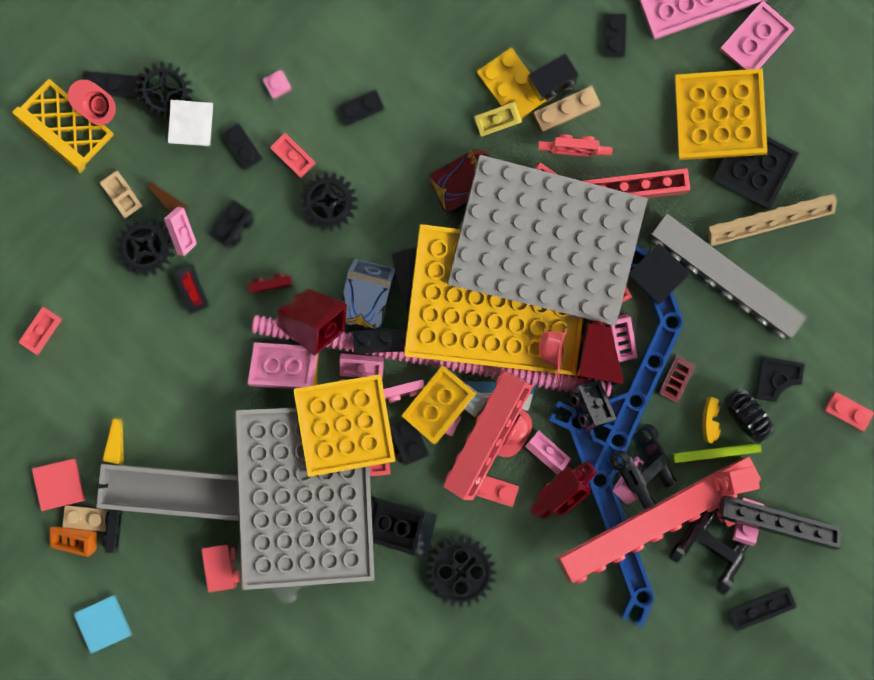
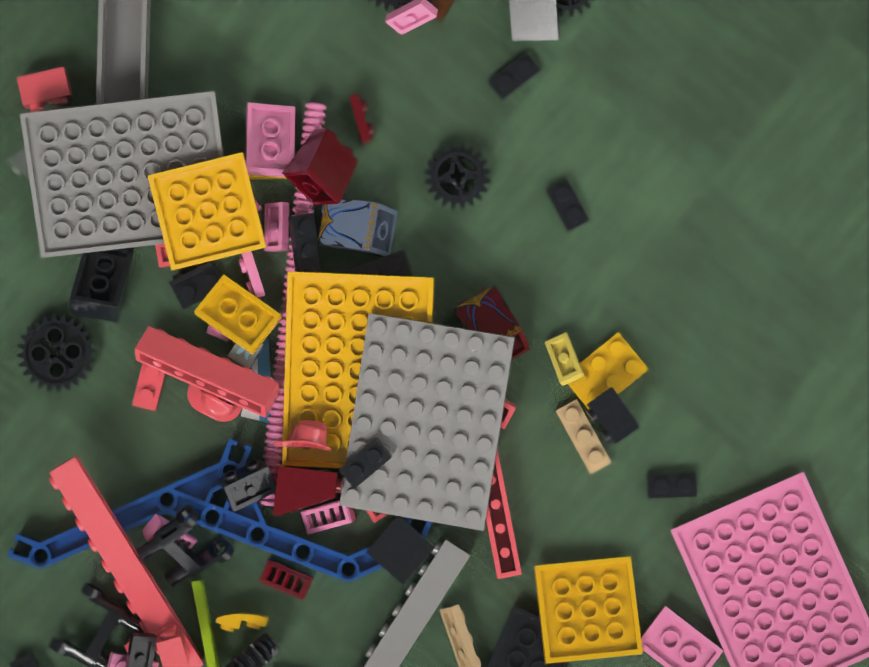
camera: 85 degrees right, 0 degrees up
slope [173,264,210,315] -> none
black bracket [208,199,255,249] -> none
bright pink plate [263,70,292,100] -> none
coral plate [270,133,316,179] -> none
bright pink plate [525,430,571,475] -> none
dark red hinge [530,461,597,519] -> none
coral plate [538,134,612,157] -> none
none -> black plate [339,438,393,489]

